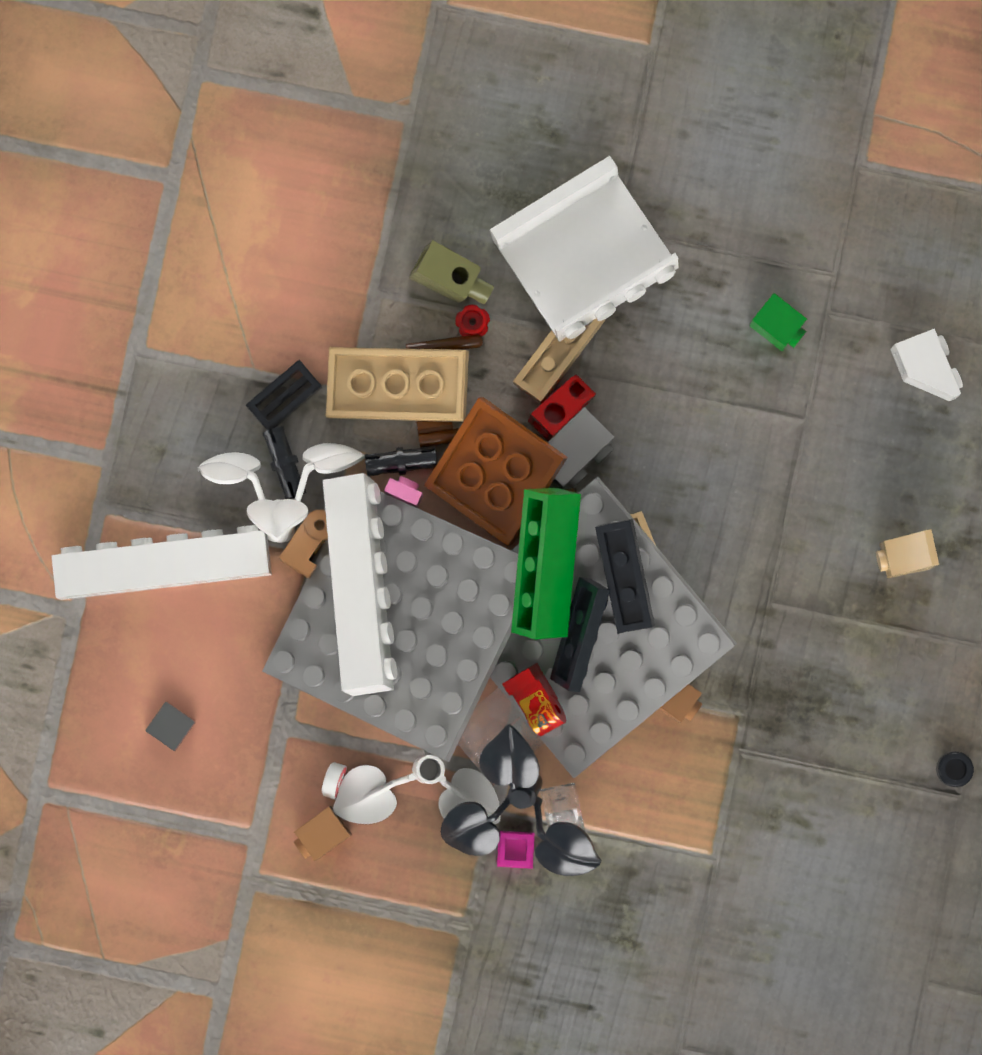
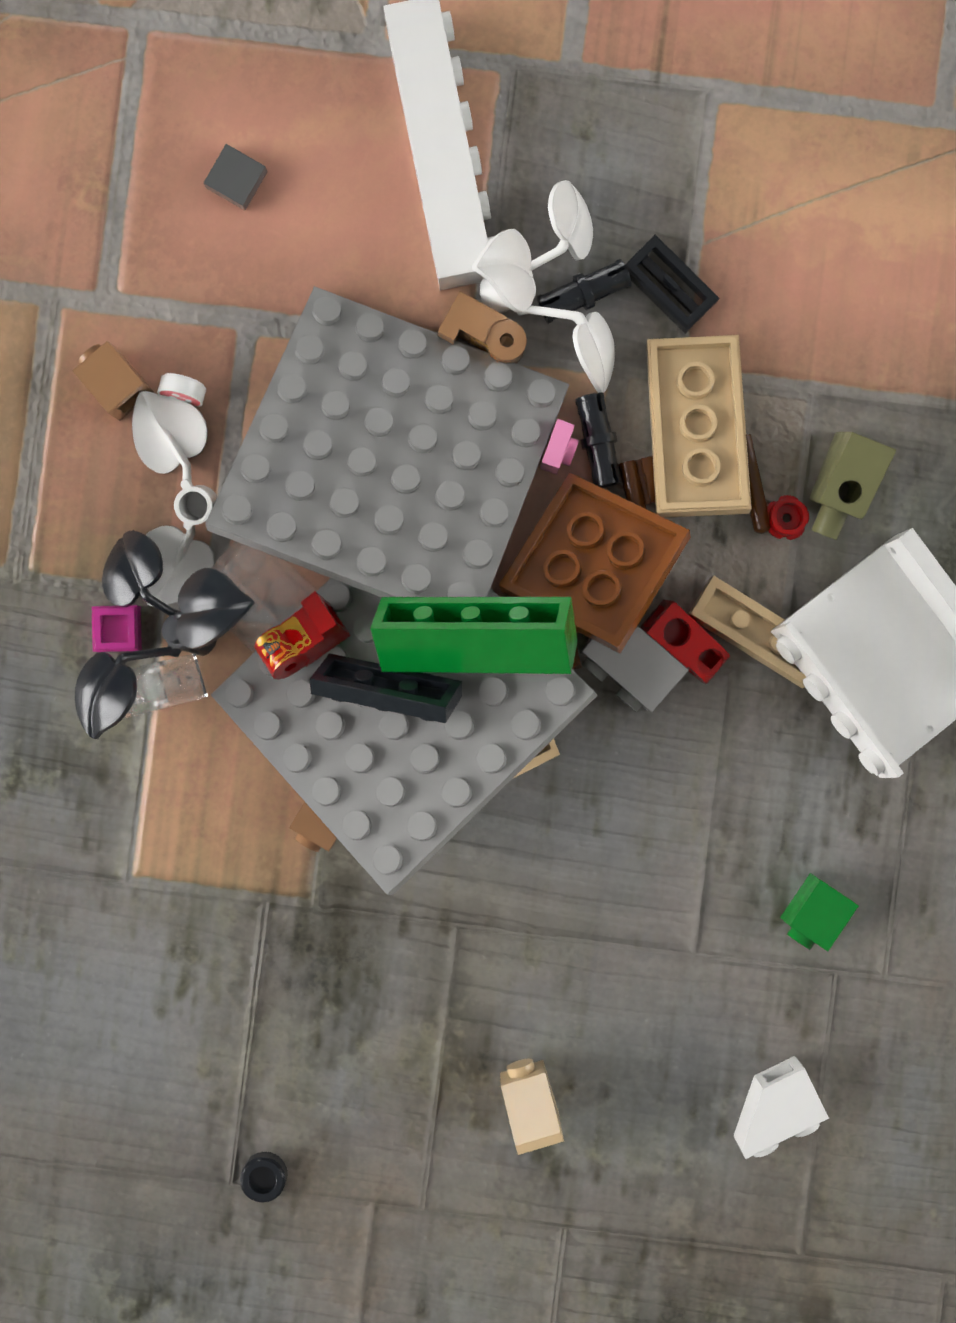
camera: 85 degrees right, 5 degrees up
white brick [323,473,397,696] -> none
black plate [595,519,655,634] -> none

